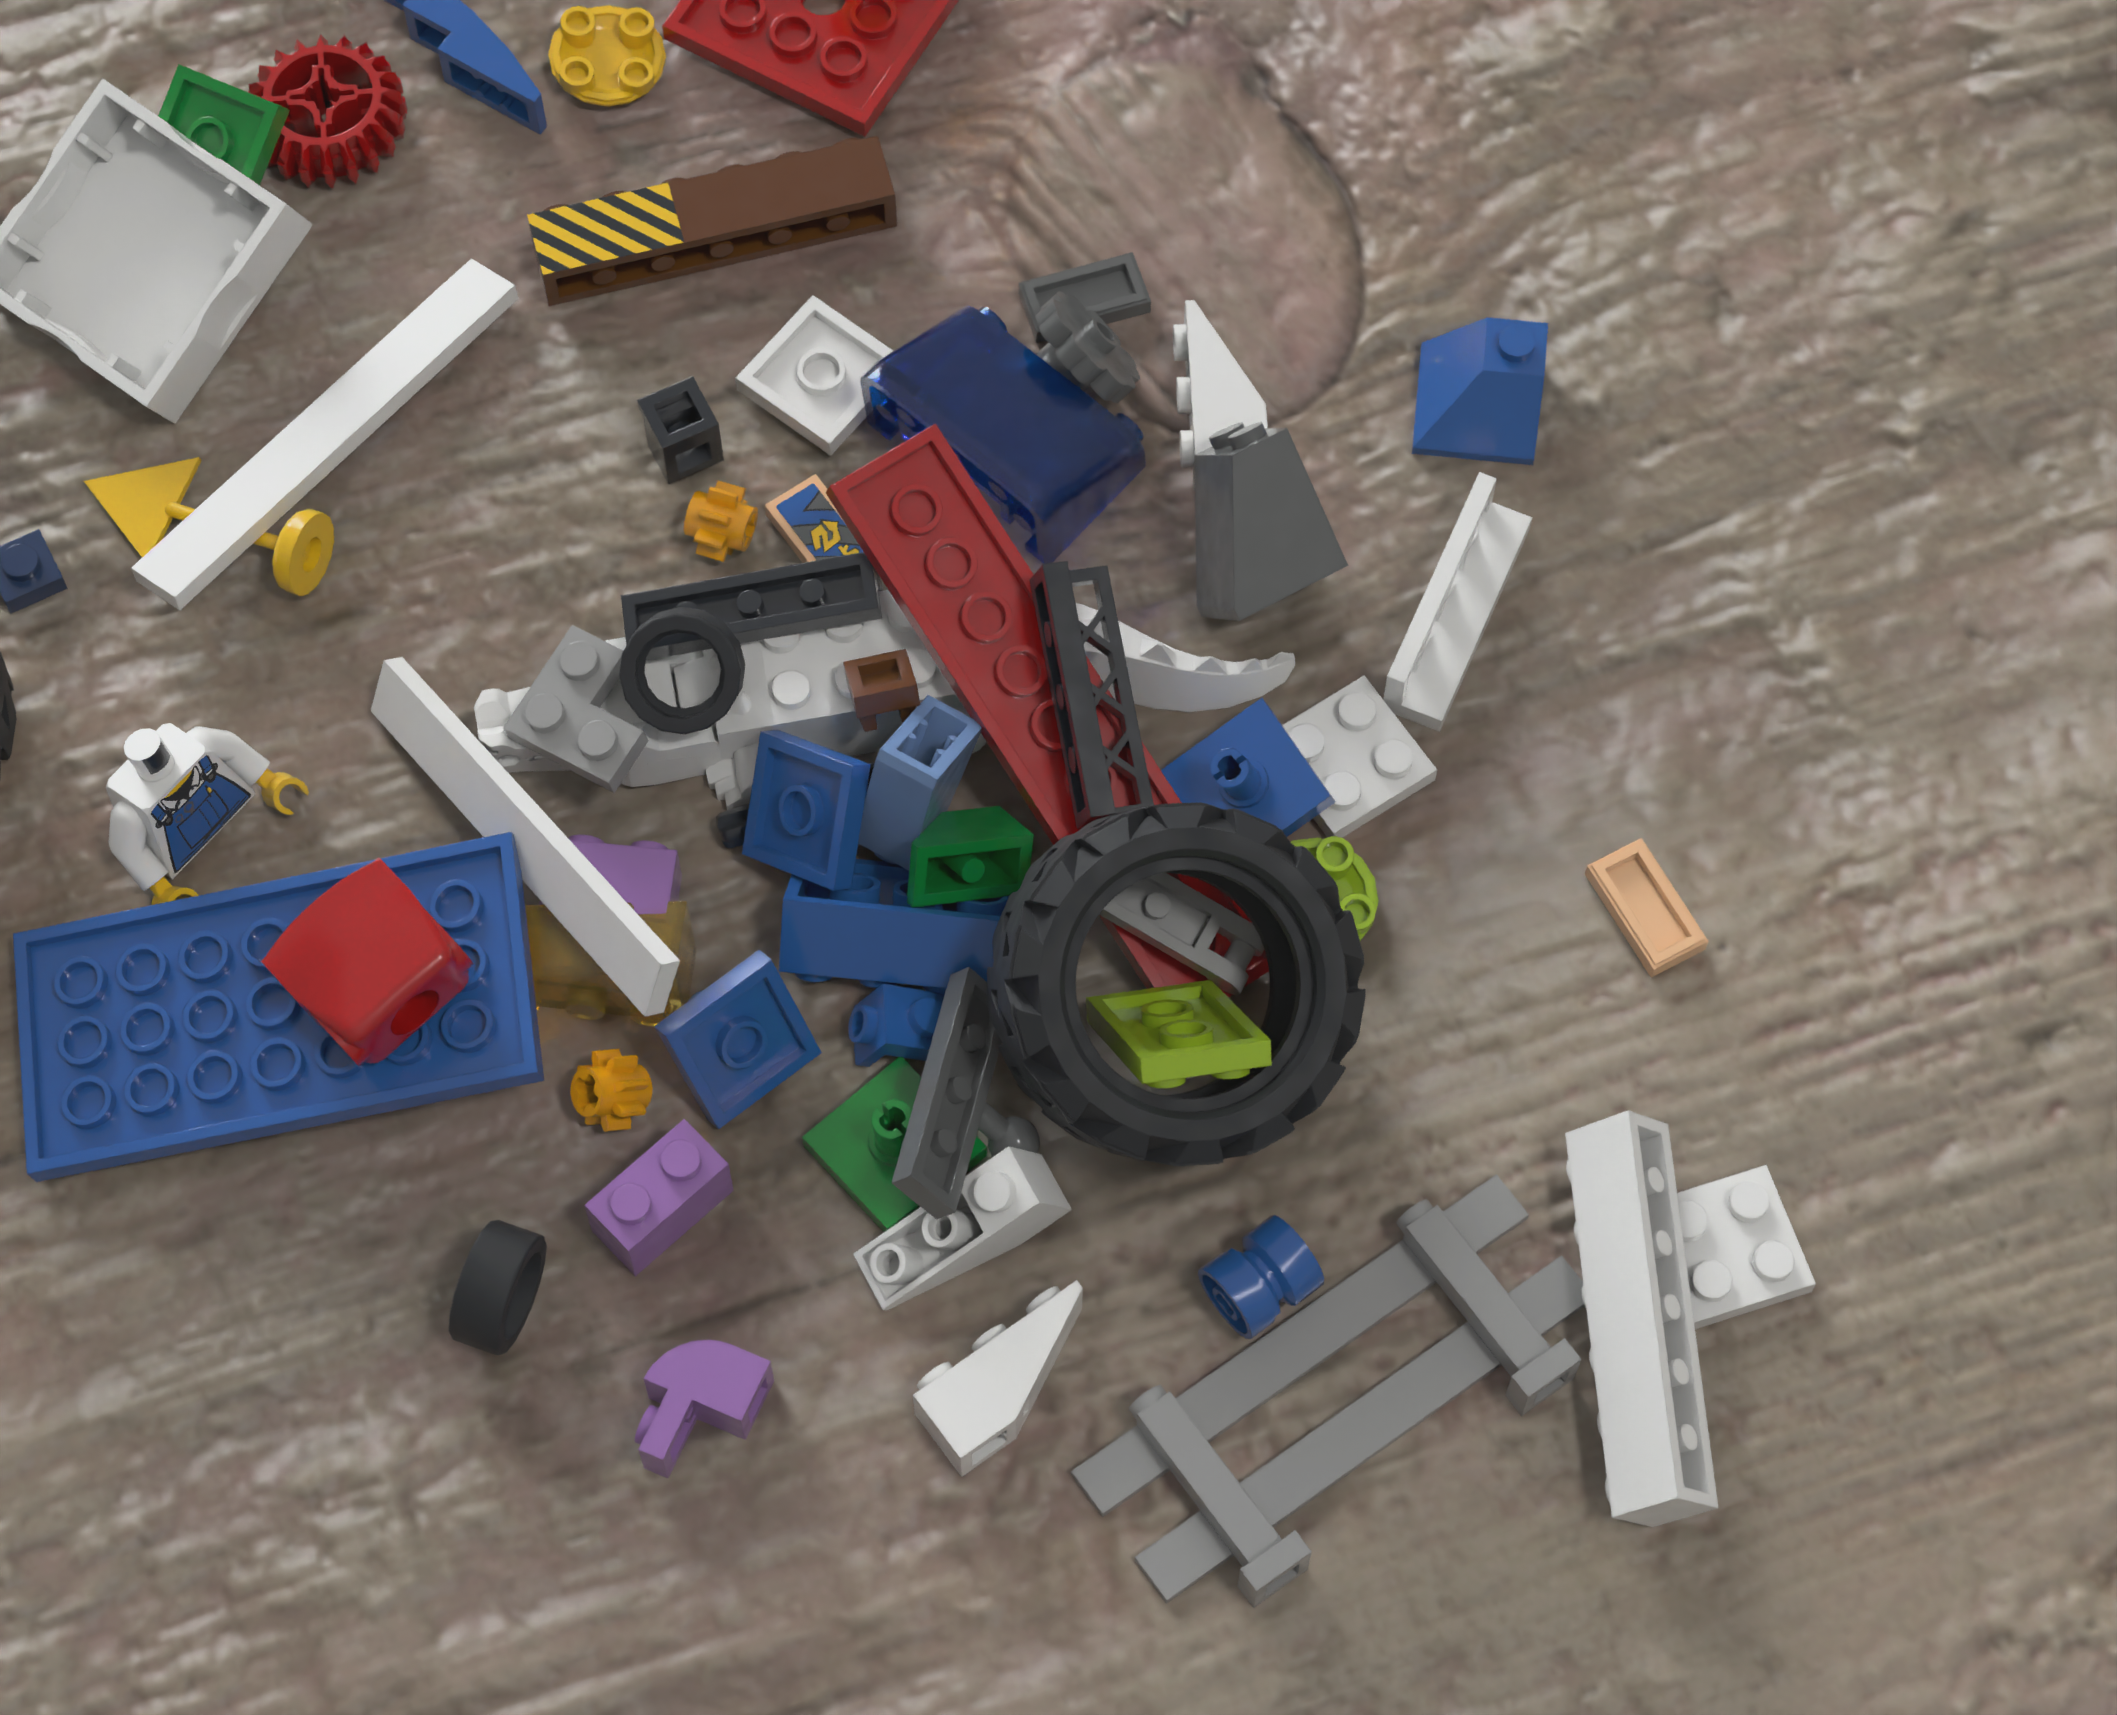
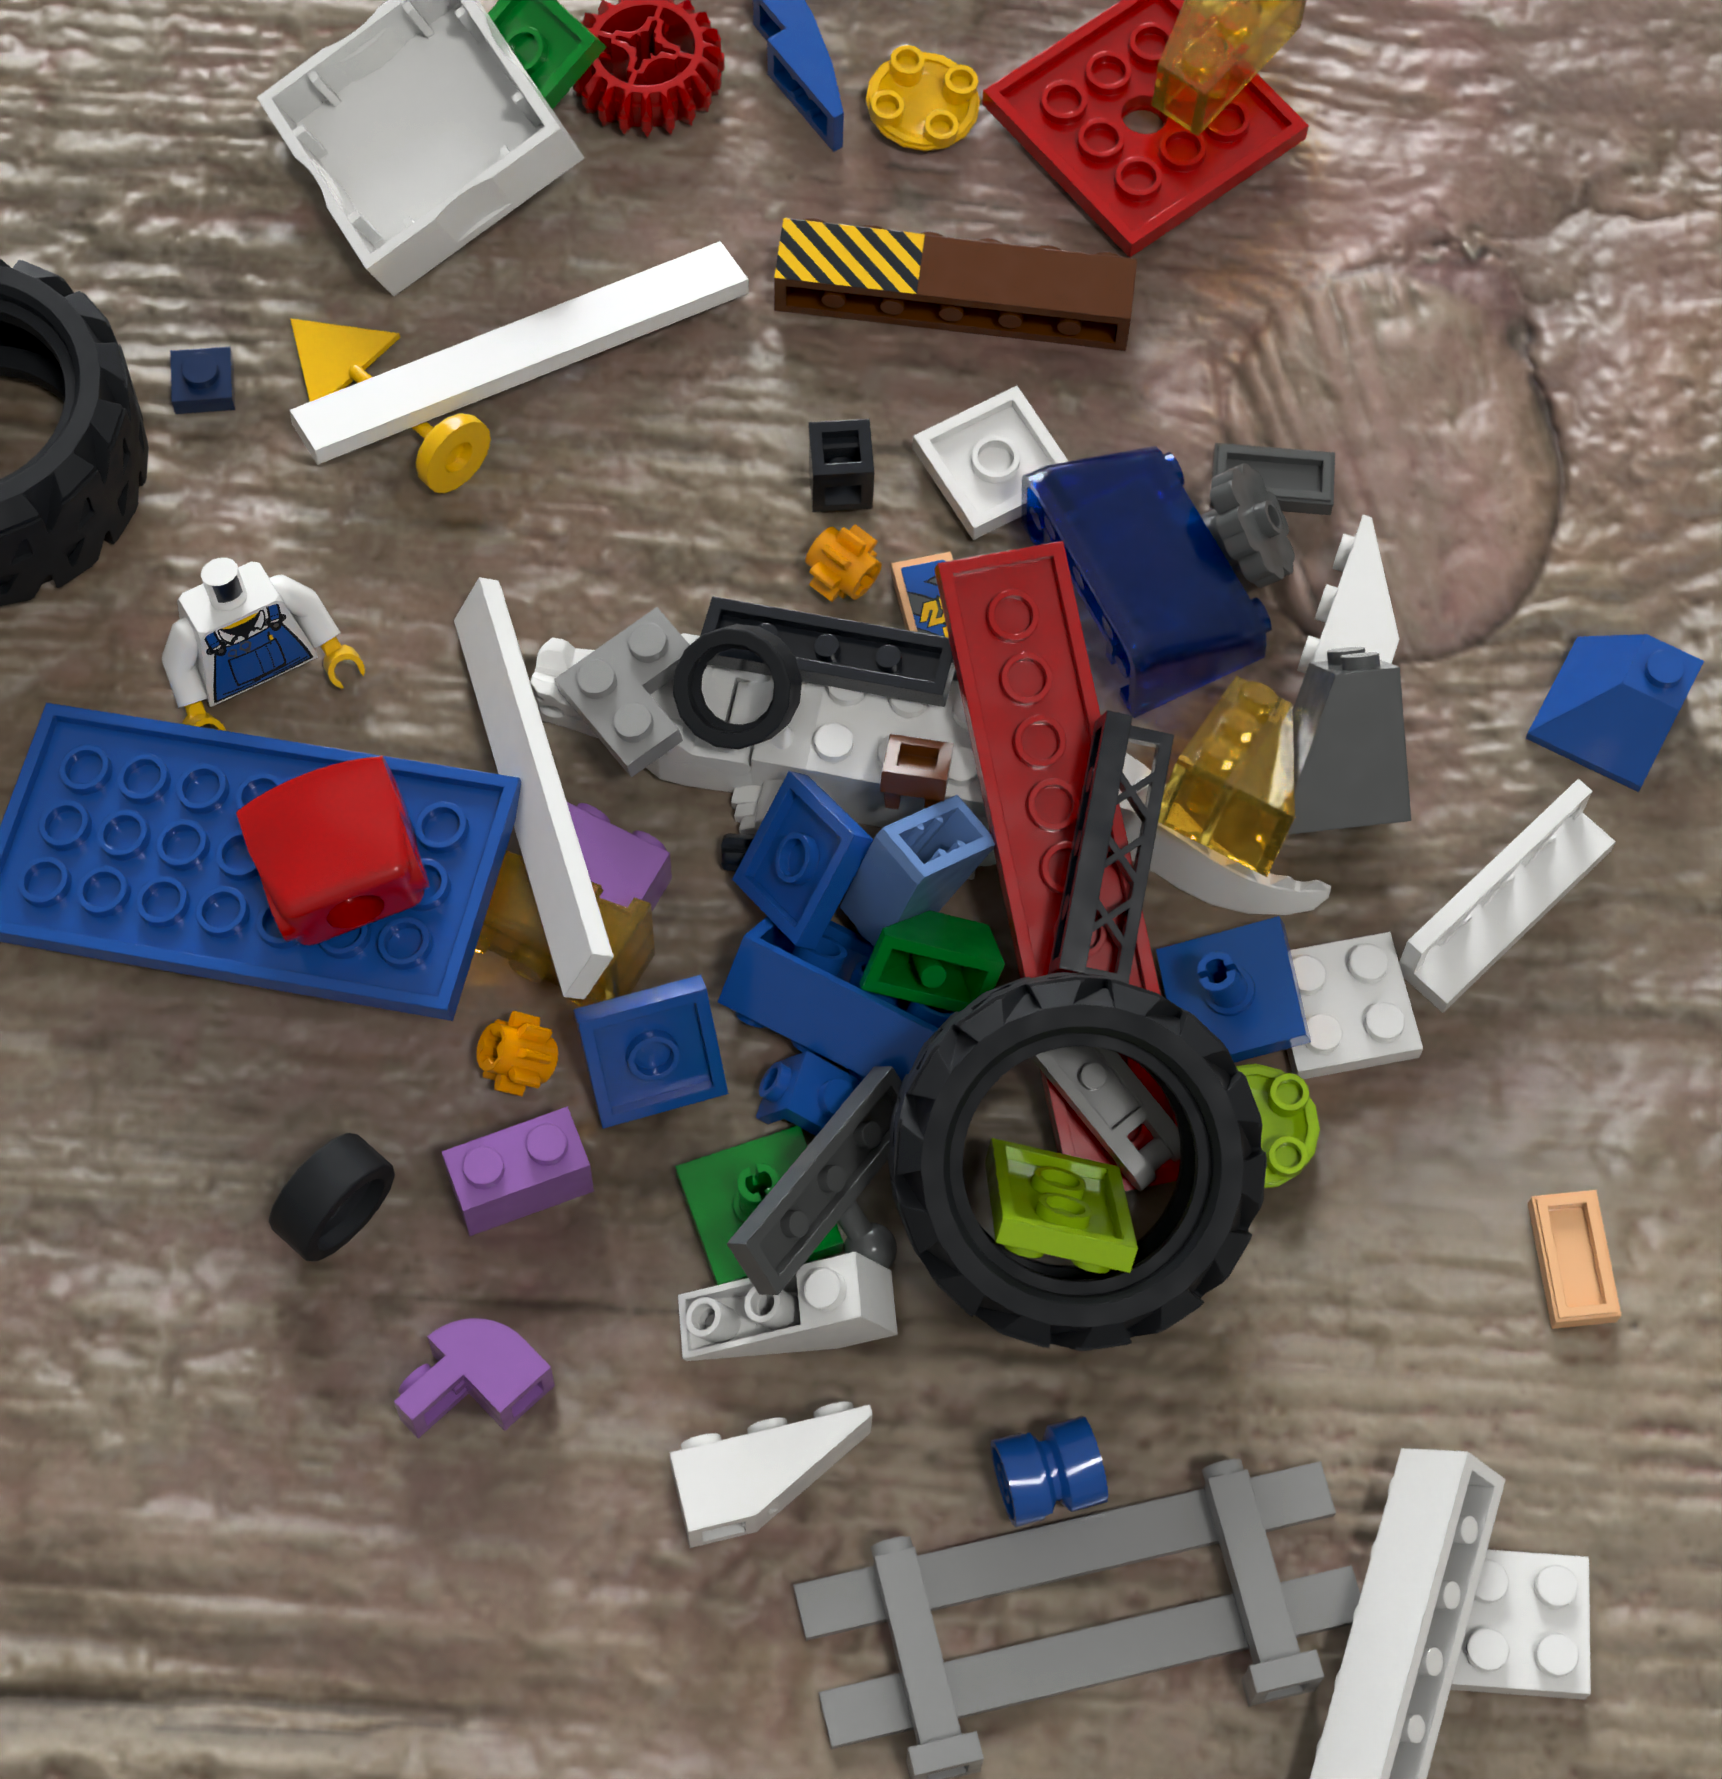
camera: 20 degrees right, 0 degrees up
none -> clear yellow wedge [1158,676,1295,877]

